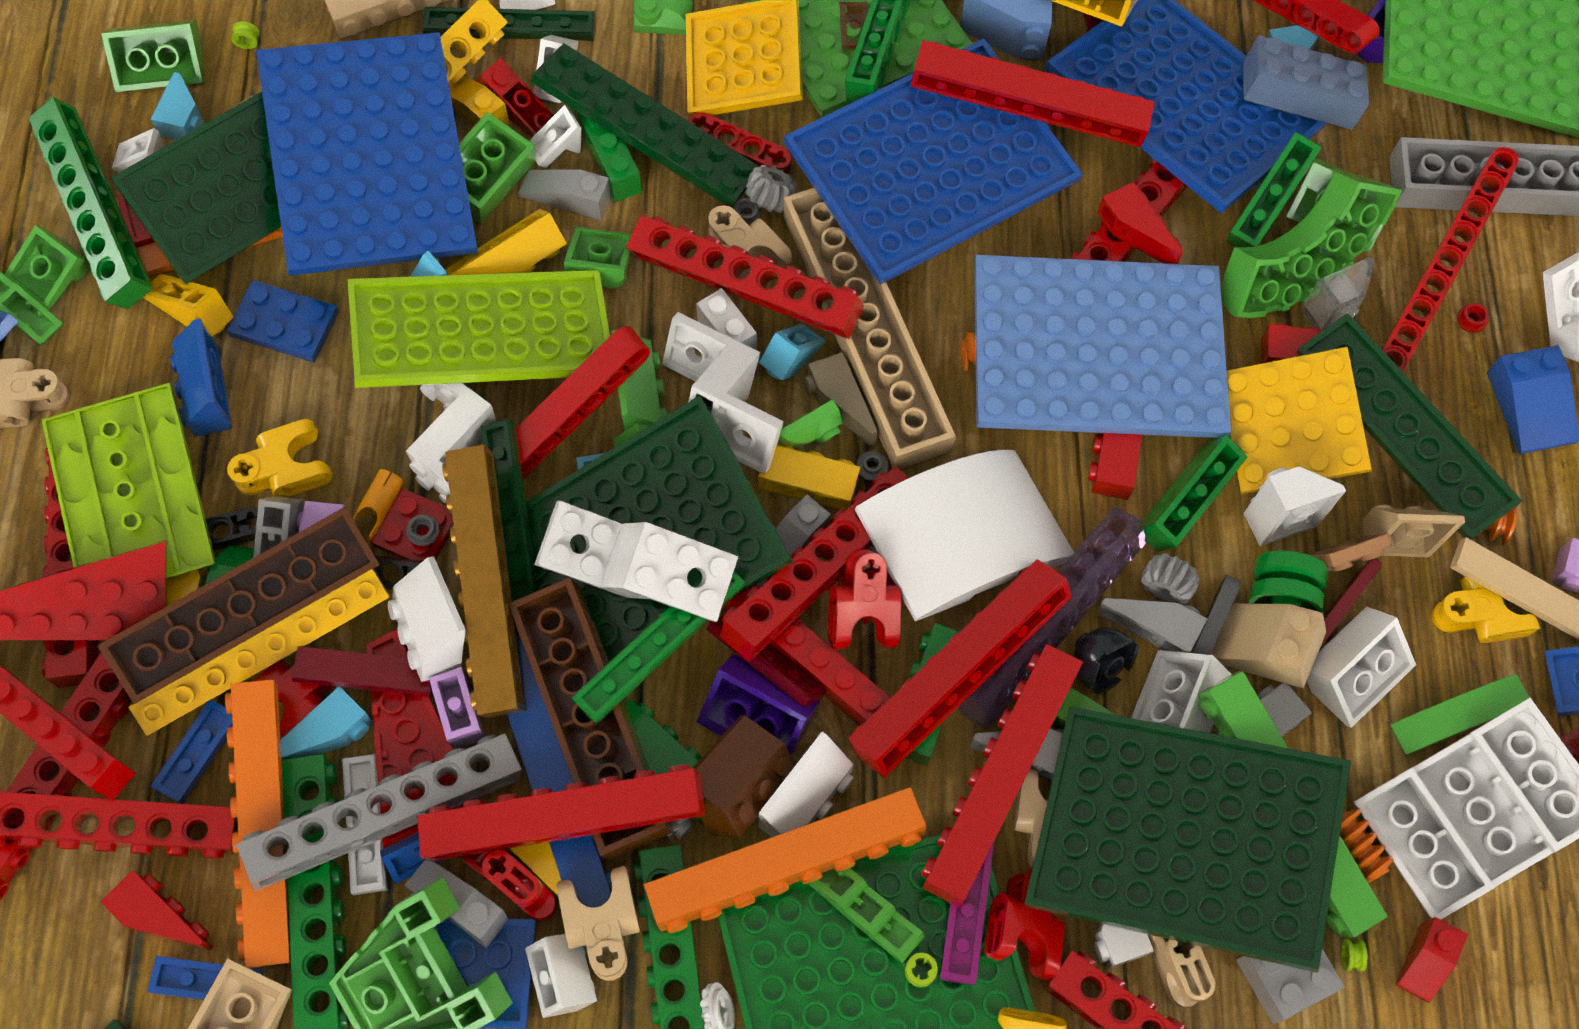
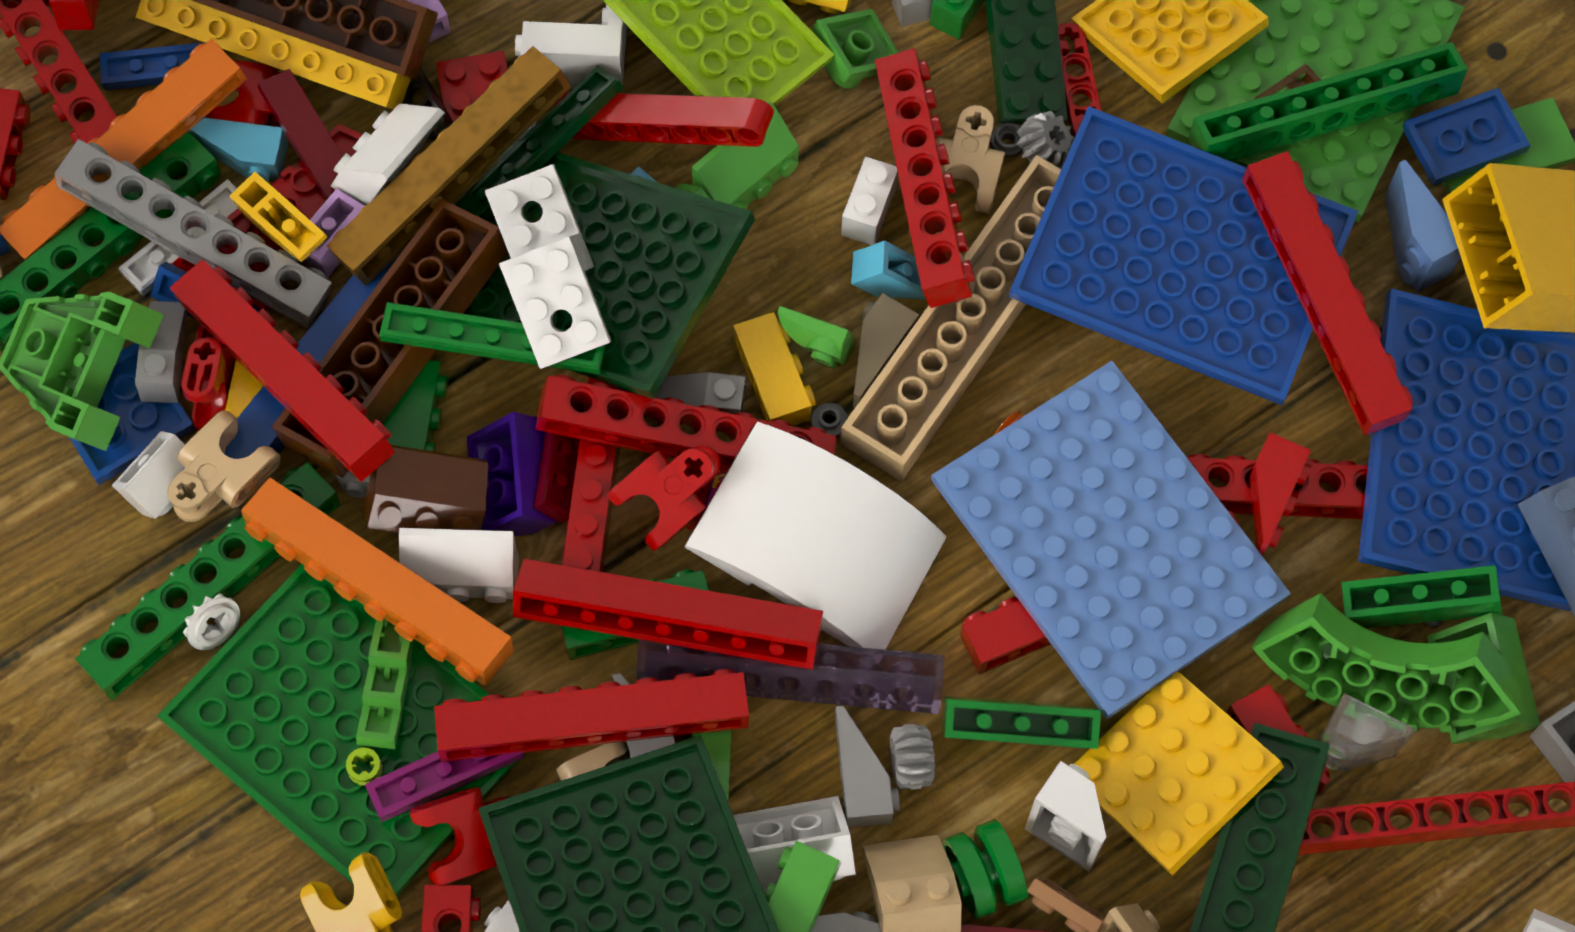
camera: 55 degrees right, 0 degrees up
light orange piece [352,469,405,543] -> none
dark grey plate [406,515,440,547] -> none
white bracket [662,312,784,474] -> none
black cylinder [1073,627,1139,694] -> none
dark grey beam [1190,575,1241,655] -> none
red plate [1457,303,1489,333] -> none
none -> yellow slope [229,172,327,262]

